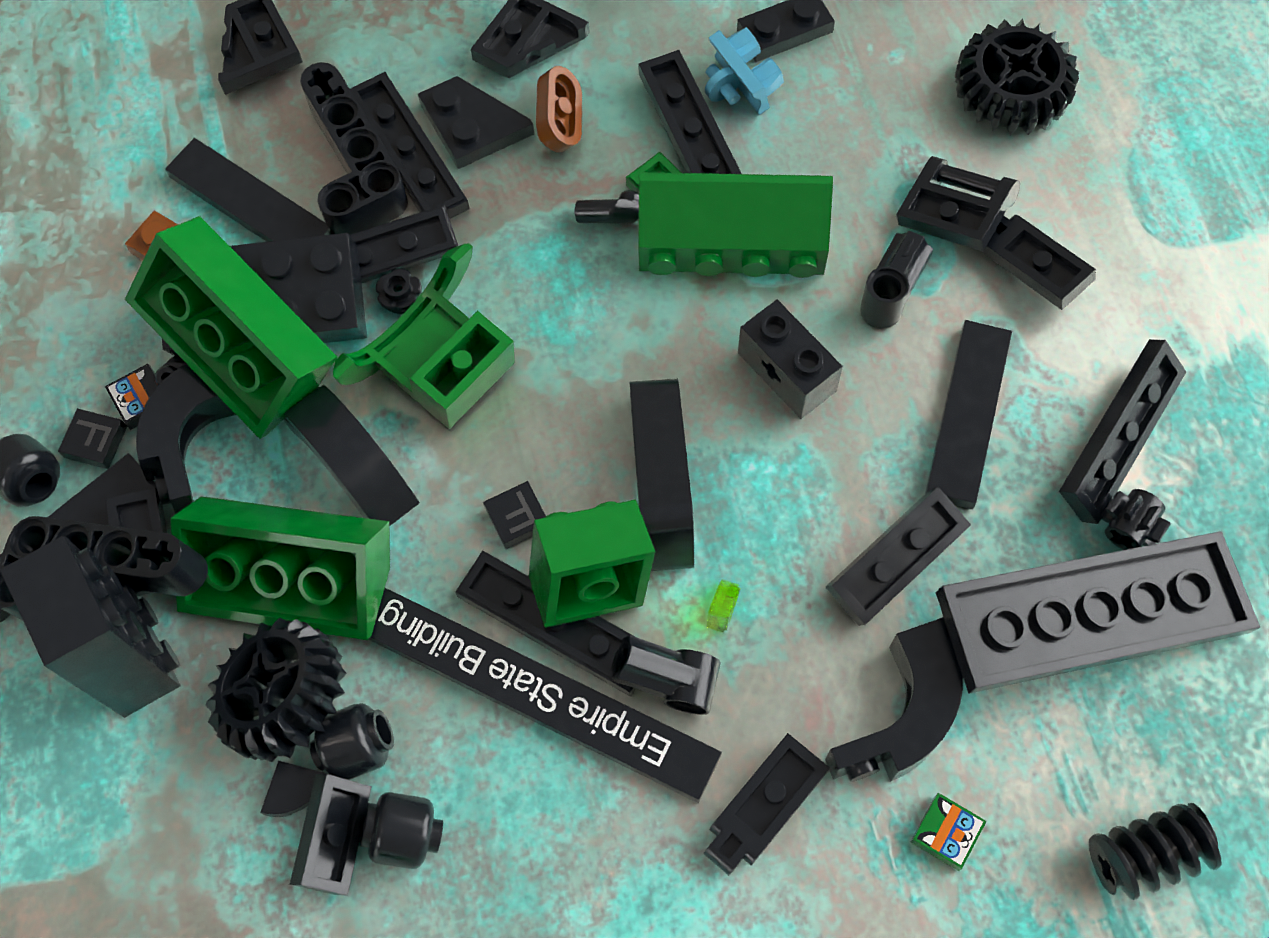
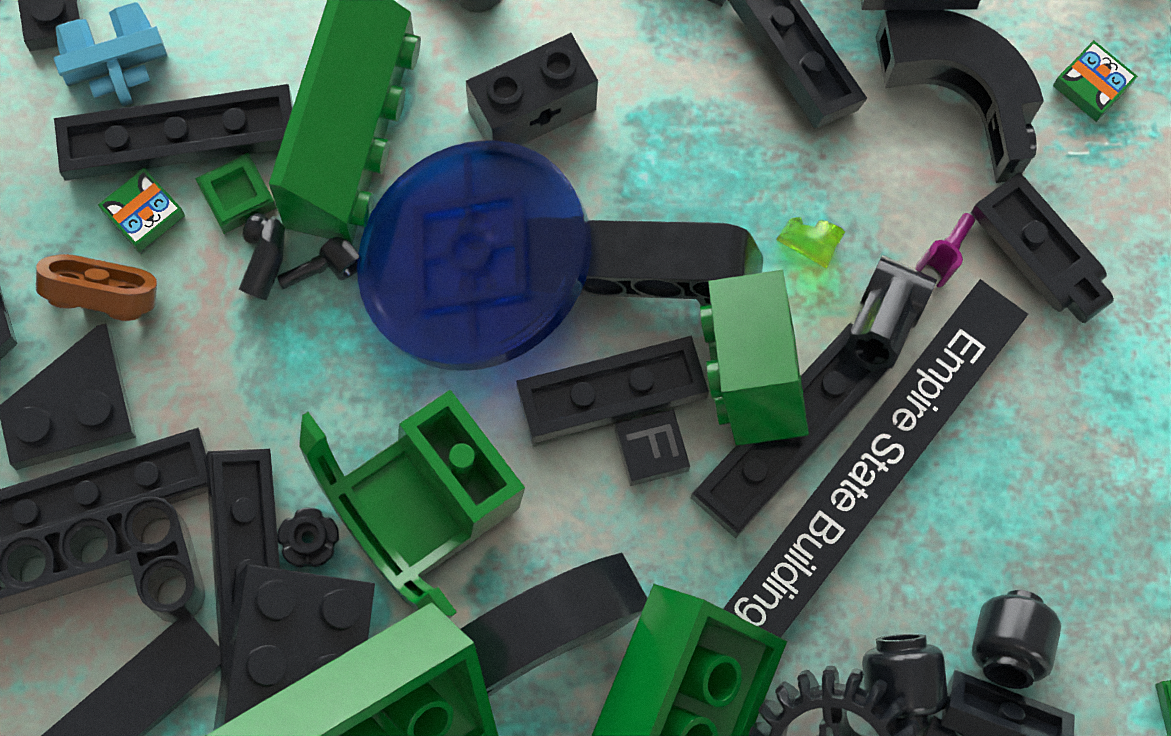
camera: 85 degrees left, 5 degrees up
none -> tile [98,168,185,253]
none -> black hand [277,237,364,289]
none -> clear blue plate [357,140,591,371]
none -> black plate [516,335,709,444]
none -> magenta hand [915,213,975,287]

